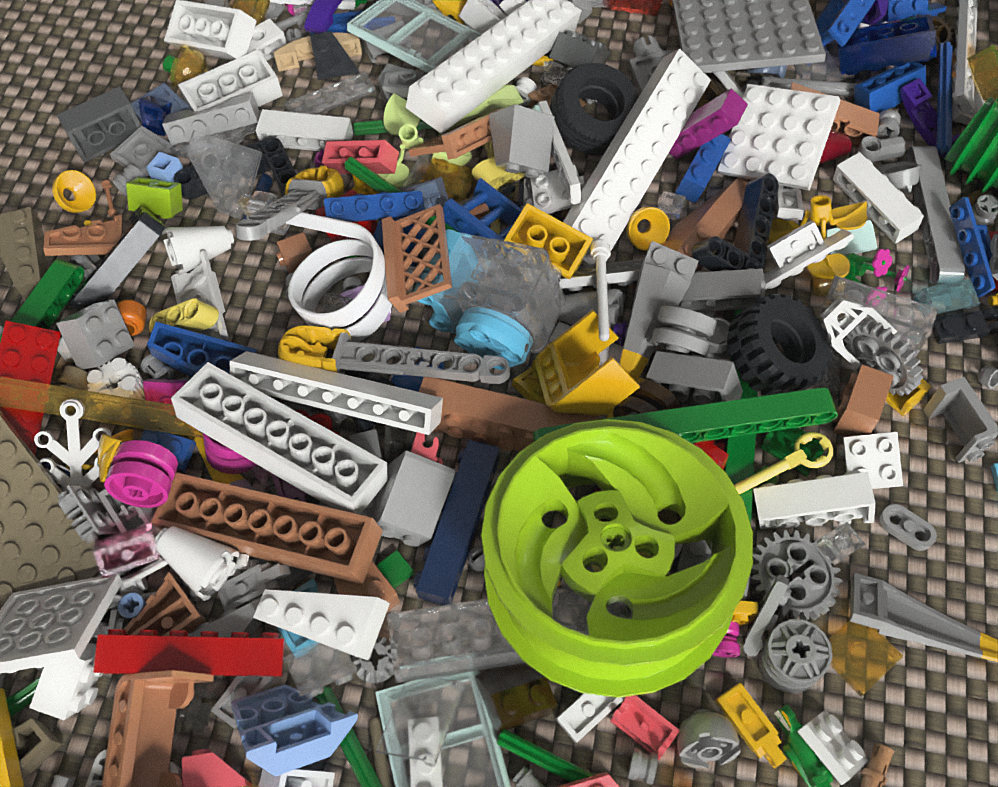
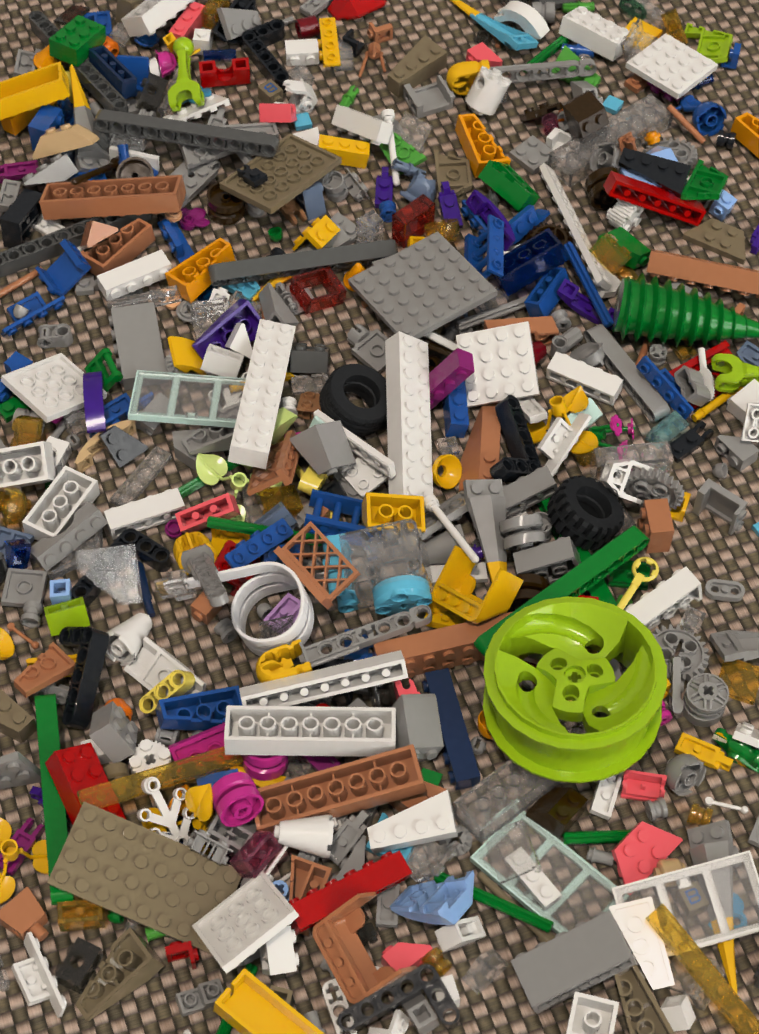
camera: 35 degrees left, 5 degrees down
white hinge [839,432,903,489] -> none

